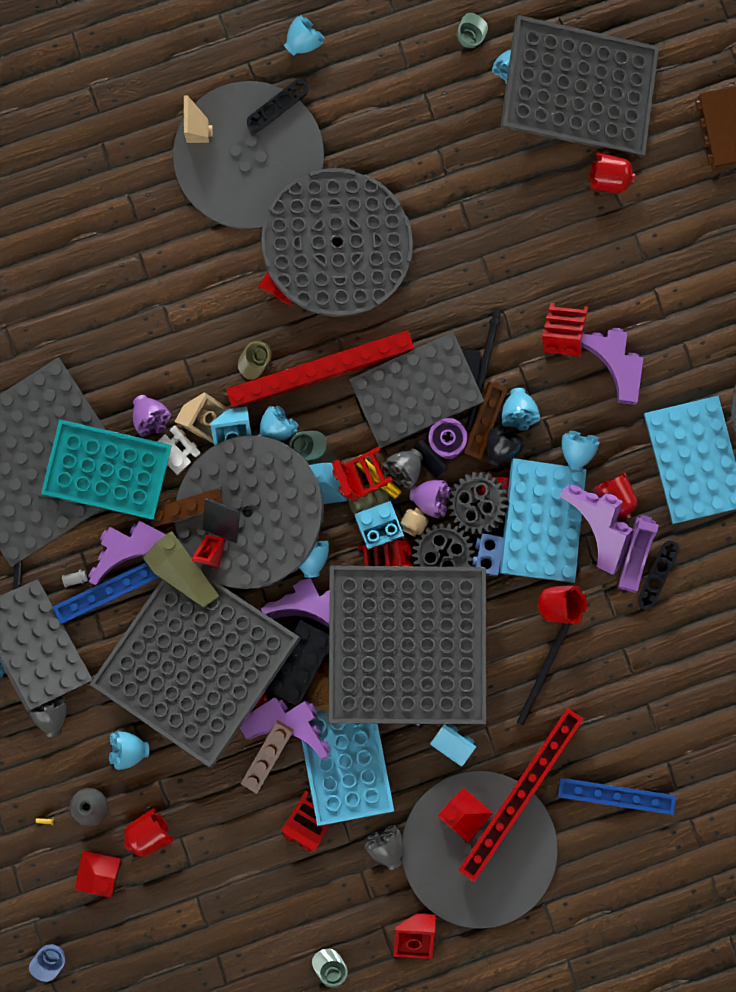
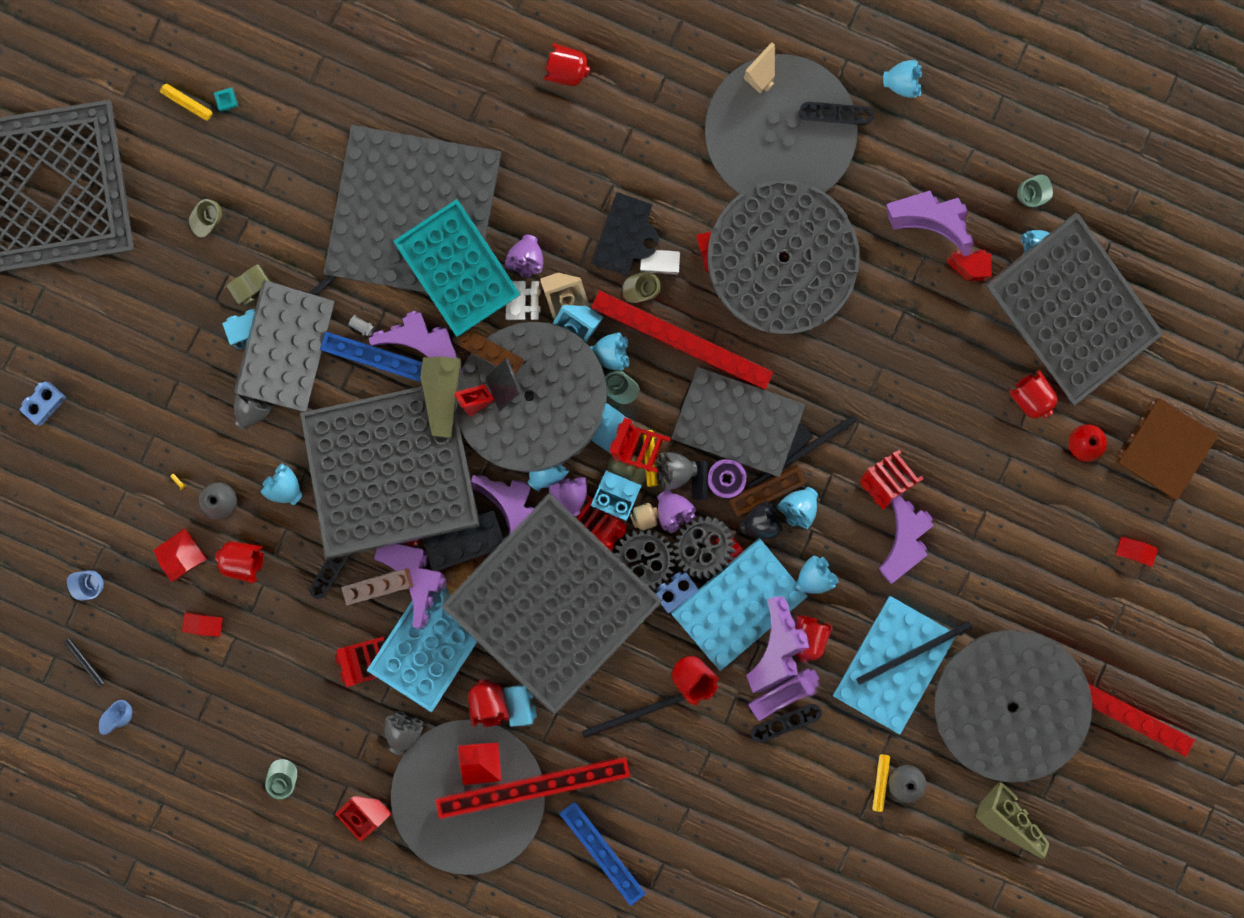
camera: 50 degrees right, 5 degrees up
none -> red slope [182,612,223,637]
none -> black beam [310,554,351,599]
none -> red cylinder [468,679,509,727]
none -> red cylinder [543,43,590,87]
none -> medium lavender piece [548,477,587,516]
none -> black plate [591,192,659,277]
none -> white panel [640,250,680,275]
none -> black bar [856,621,973,685]
none -> medium lavender arch [886,191,973,256]
none -> red slope [947,250,991,281]
none -> red piece [1068,424,1107,462]

